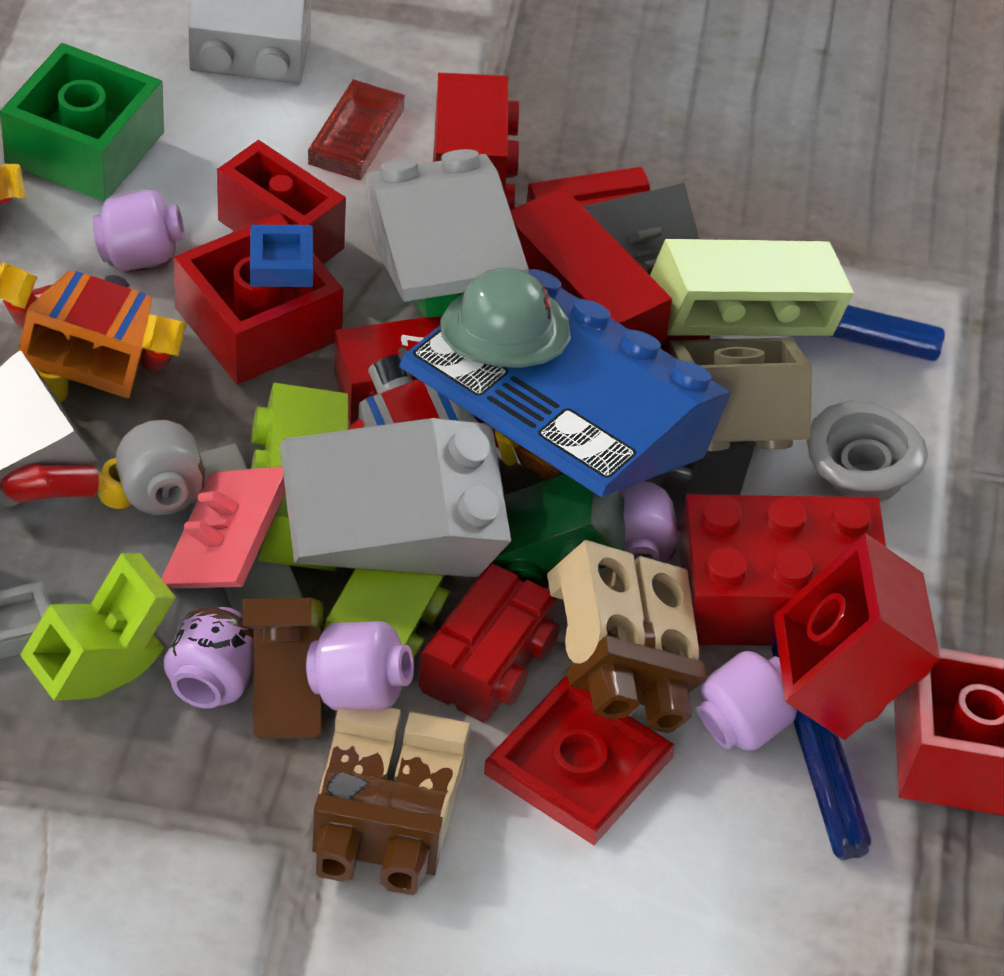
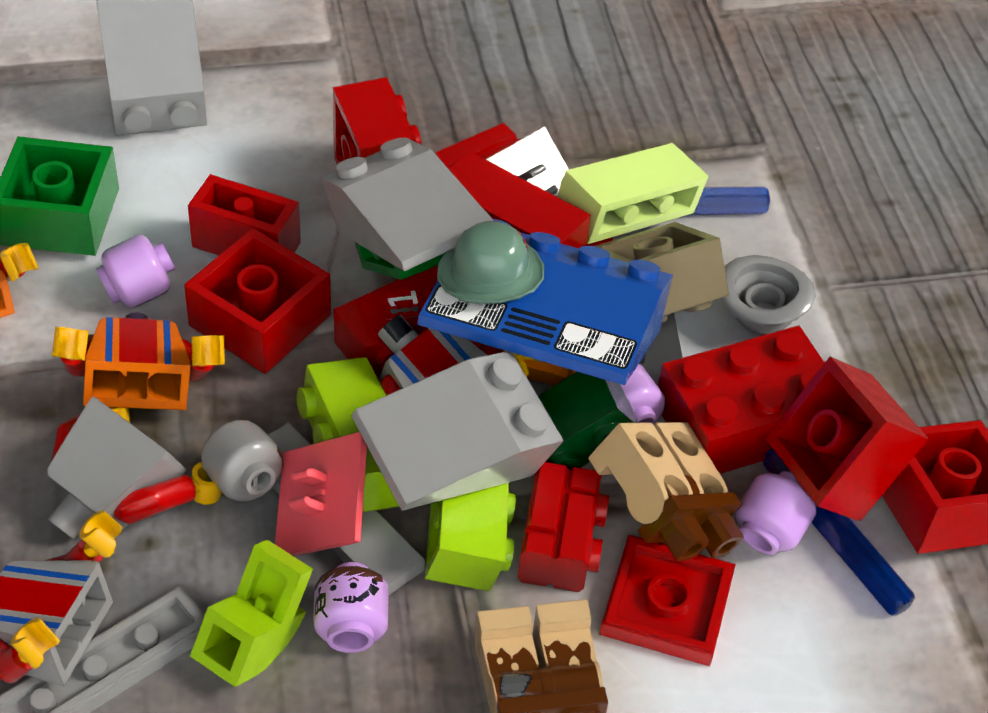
camera: 20 degrees left, 0 degrees up
reddish brown bracket [243,598,323,739] -> none
blue plate [250,225,313,287] -> none
lavender head [306,621,414,711] -> none
clear red tile [308,79,405,181] -> none

